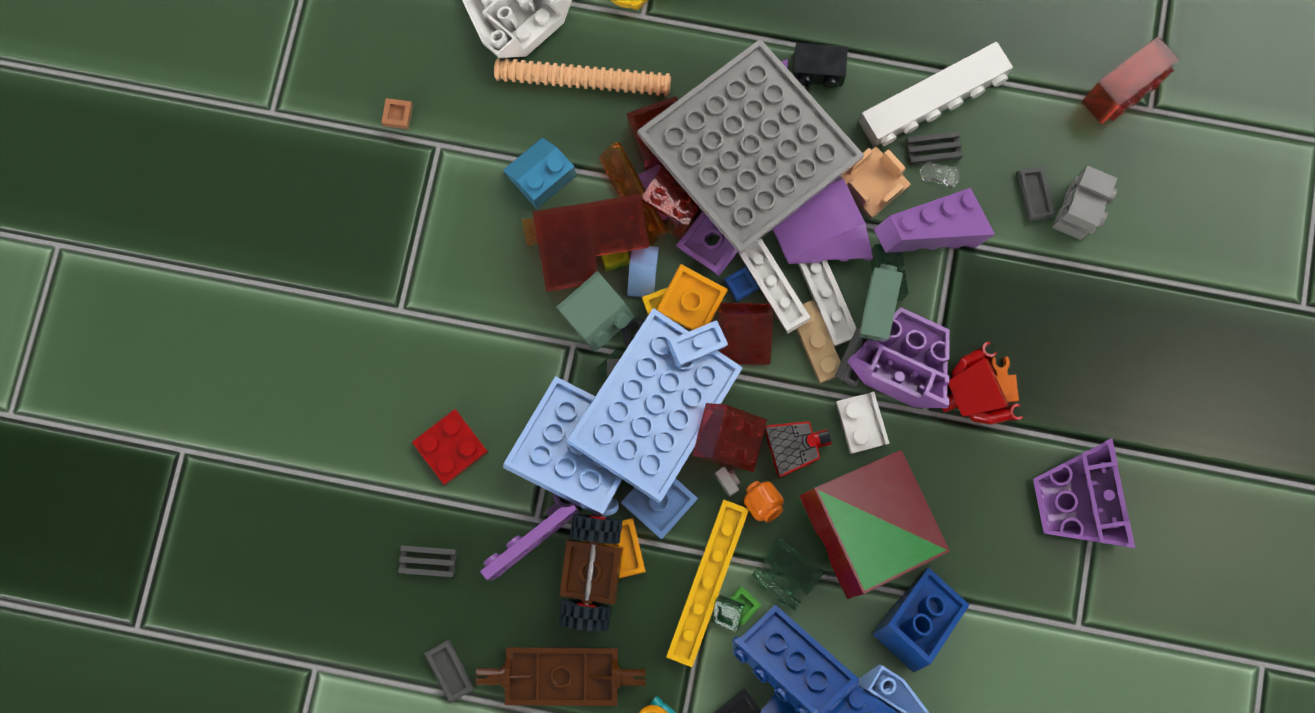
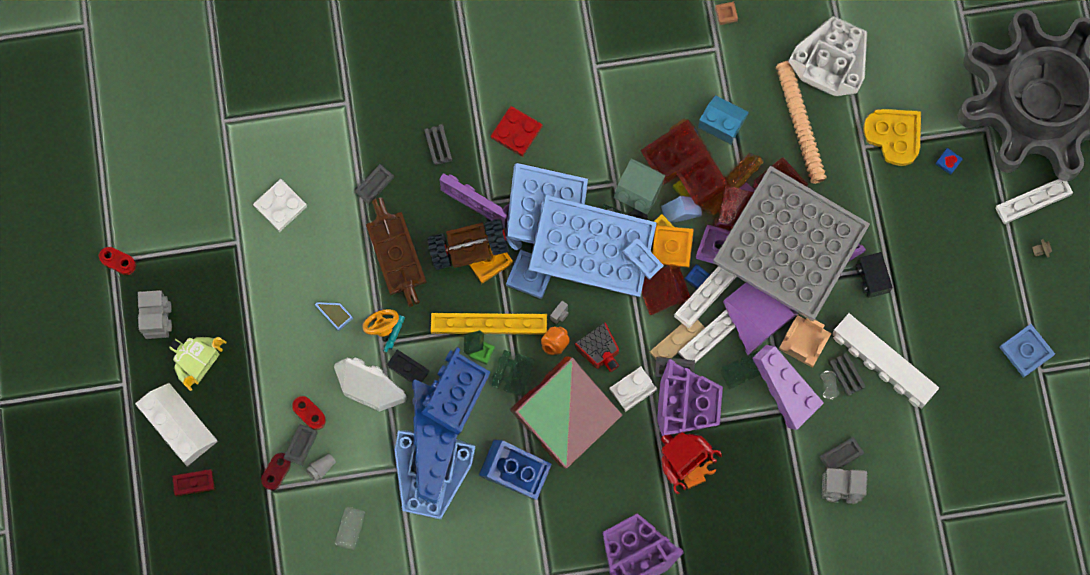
camera: 70 degrees right, 5 degrees down
clear red brick [692,403,767,472] -> none
sand green window [859,264,903,342] -> none
clear red brick [1081,36,1179,125] -> none

